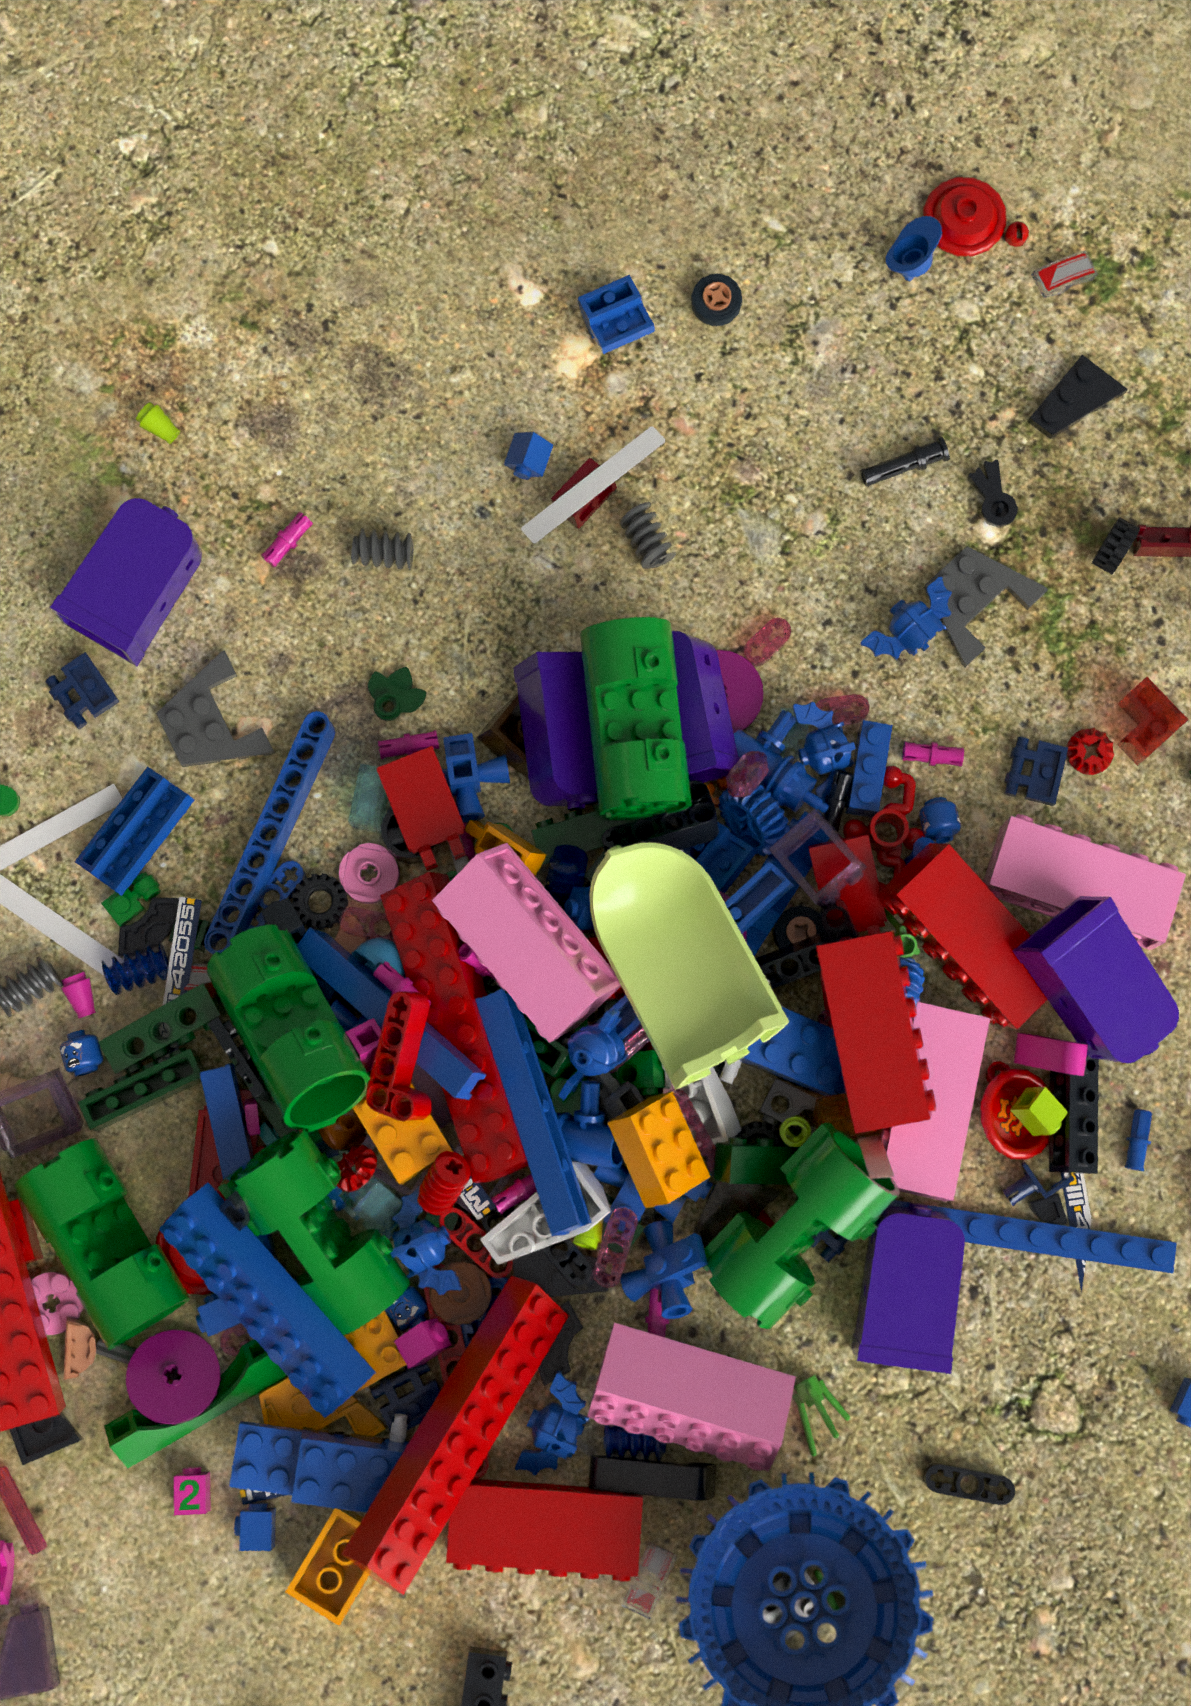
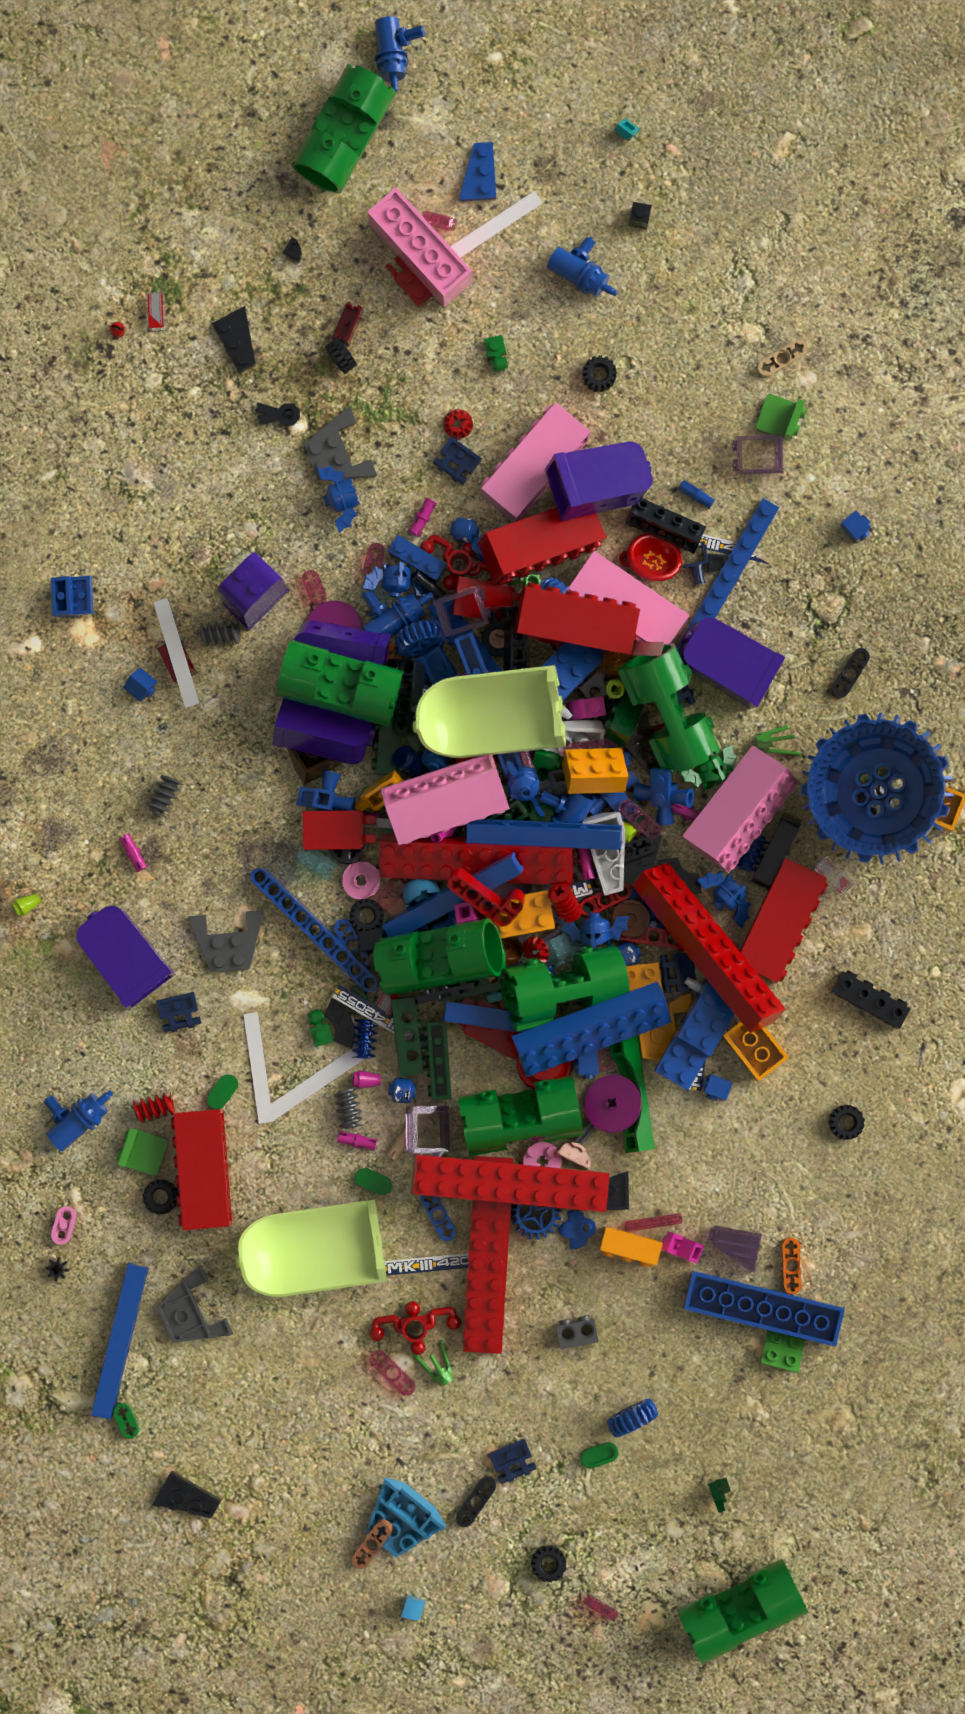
camera: 65 degrees left, 5 degrees up
blue brick [74,766,195,896] -> none
dark pink brick [174,1466,211,1515] -> none
black tile [219,1191,250,1231] -> none
dark pink tile [244,1098,261,1135] -> none
dark green plate [368,667,427,721] -> none
dark pink pin [373,961,431,1006] -> none
dark pink pin [378,730,440,760] -> none
dark pink brick [394,1318,452,1368] -> none
black wheel [691,274,742,326] -> none
clear pink beam [726,751,769,797] -> none
black pin [860,436,950,487] -> none
blue piece [886,216,942,282] -> none
red piece [923,177,1006,257] -> none
lime brick [1010,1087,1068,1136] -> none
dark pink beam [1013,1033,1088,1076] -> none
clear red brick [1117,677,1189,766] -> none
none -> dark purple piece [217,552,289,631]
none -> dark pink brick [566,696,607,721]
none -> green helmet [677,745,737,791]

